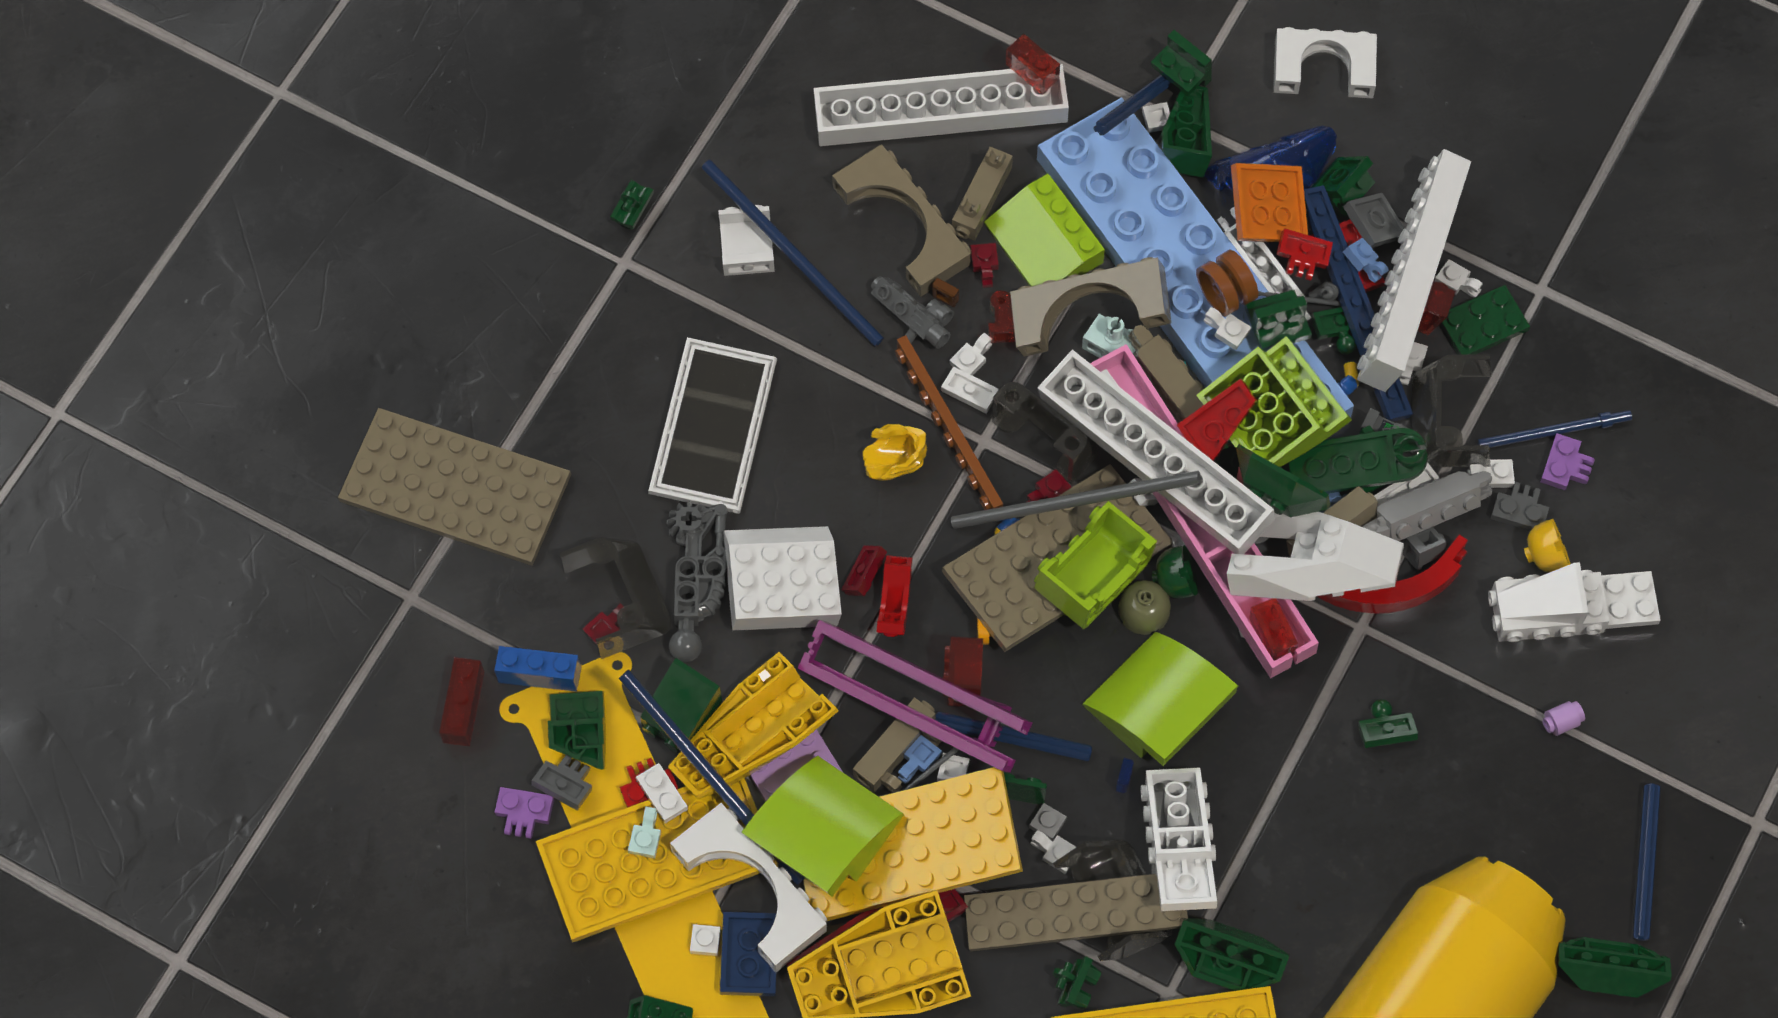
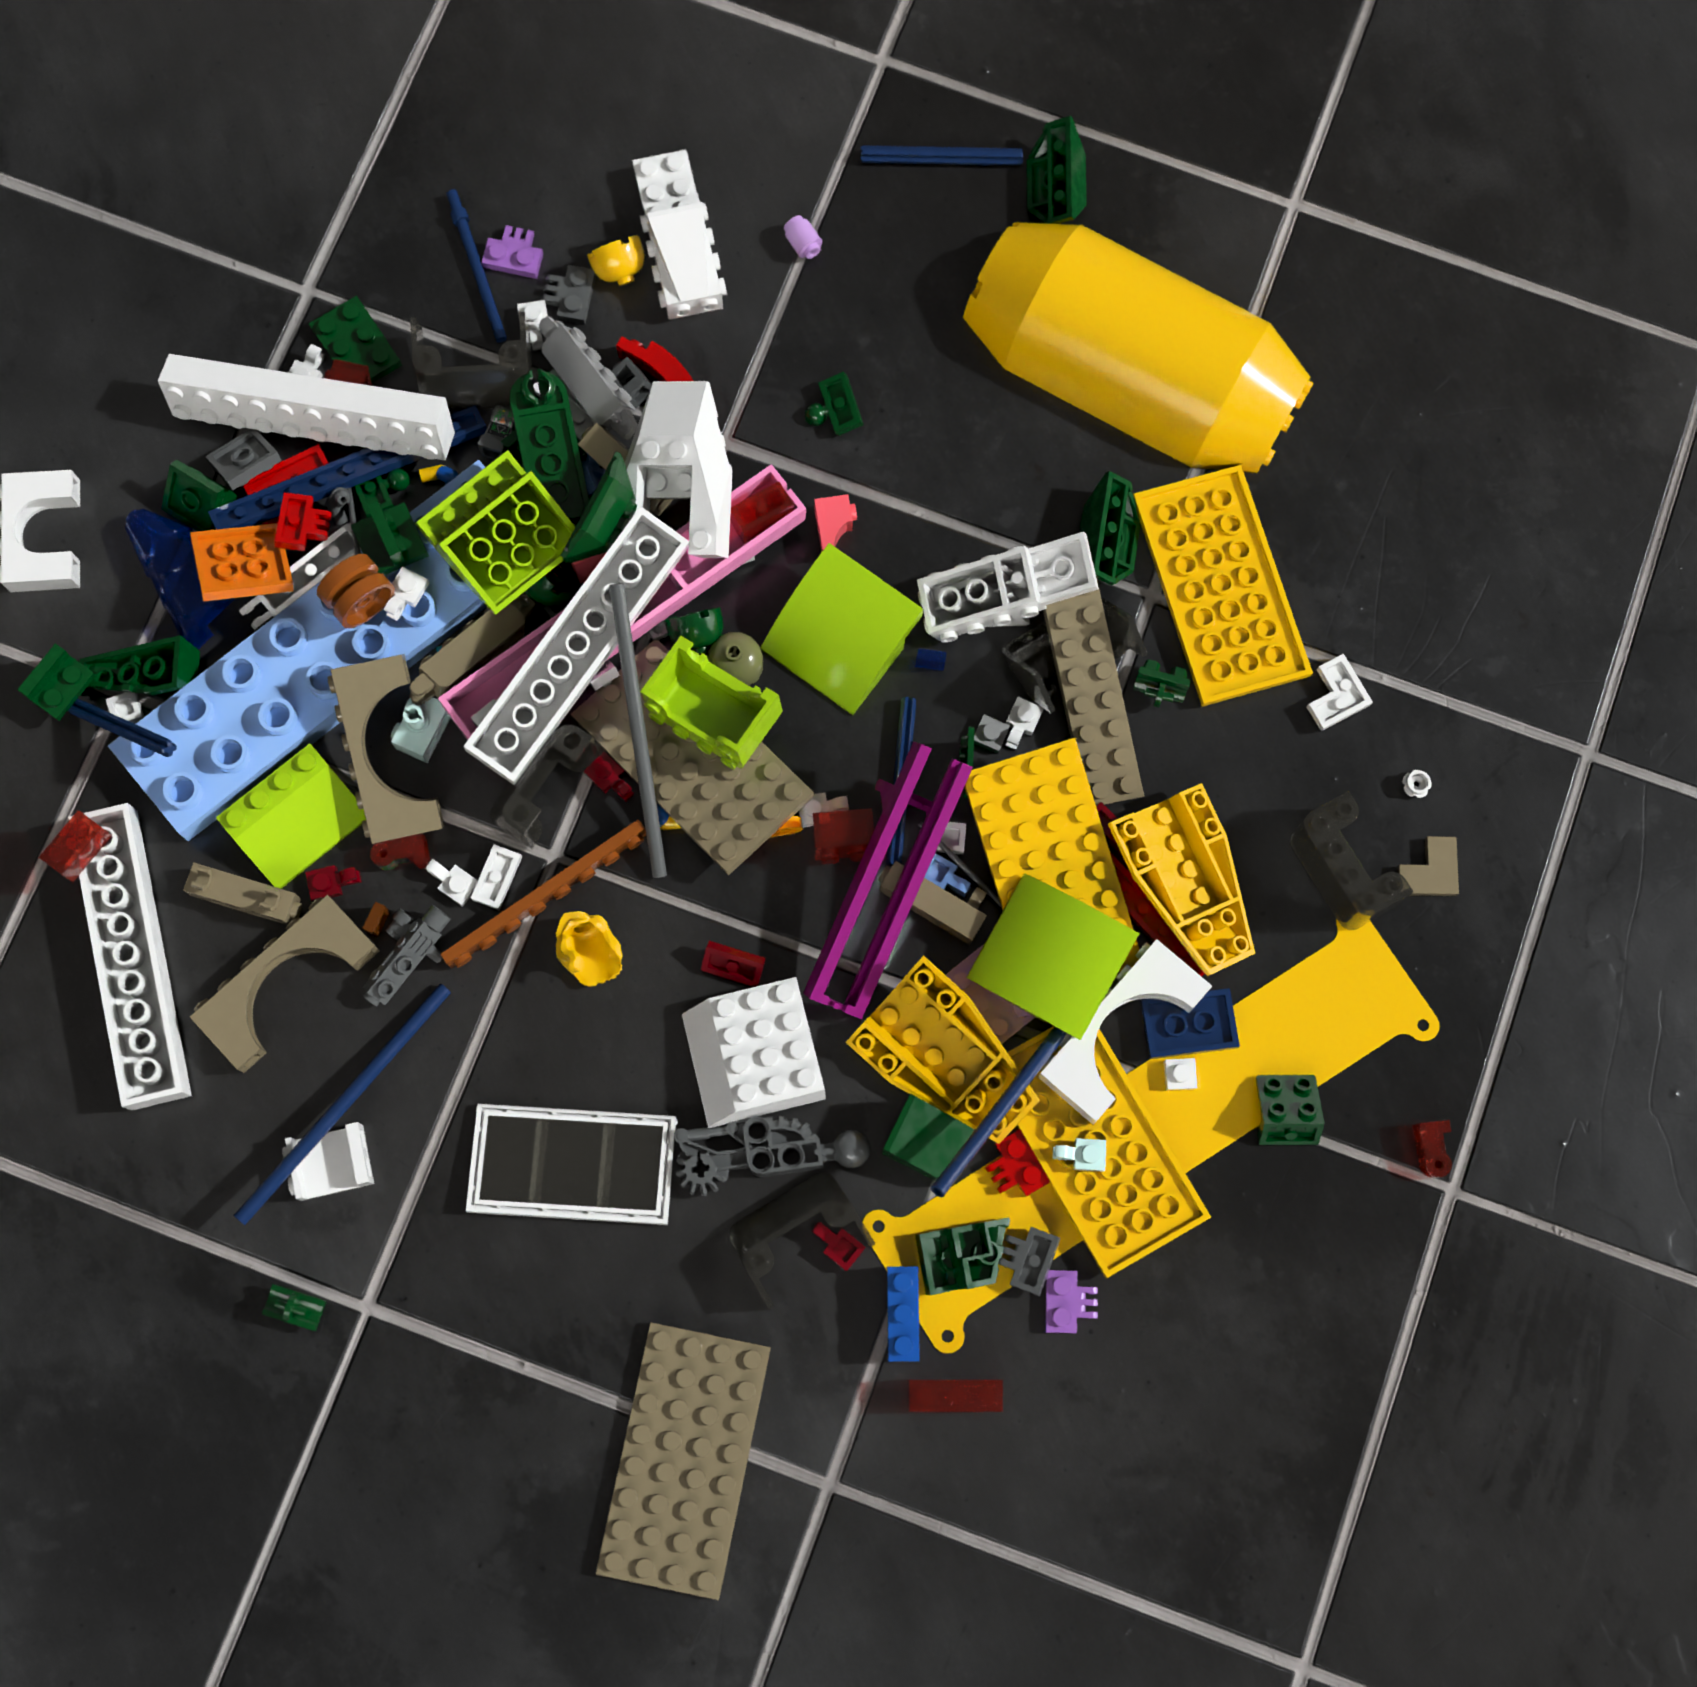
camera: 105 degrees left, 10 degrees up
white plate [636,763,688,823] -> none
red arch [876,555,913,637] -> none
red wing [1177,379,1257,461] -> none
medium blue plate [1343,238,1389,283] -> none
none -> white plate [799,793,849,828]
none -> coral arch [814,494,857,553]

